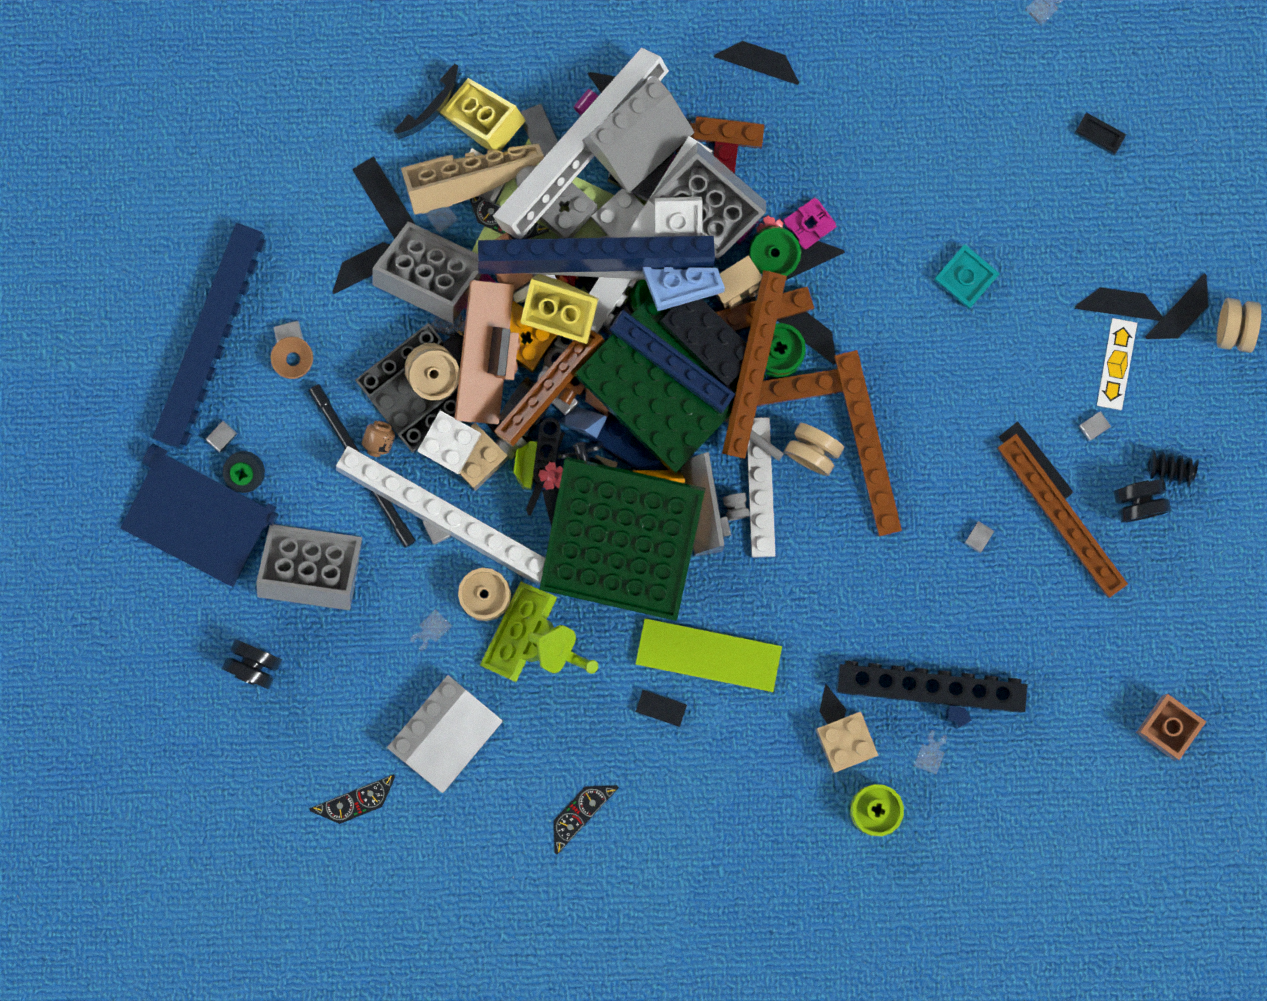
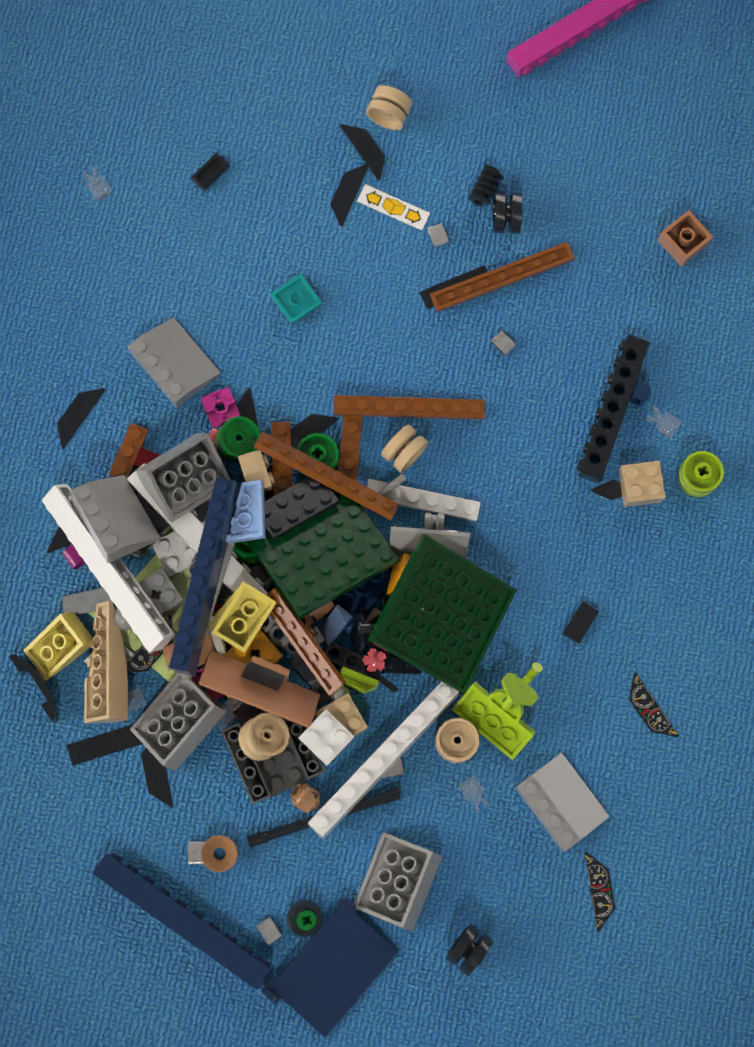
camera: 80 degrees left, 5 degrees down
dark blue tile [609,310,735,414] -> none
lime tile [635,619,782,692] -> none
white plate [655,197,702,237] -> none
none -> light grey slope [127,318,221,408]

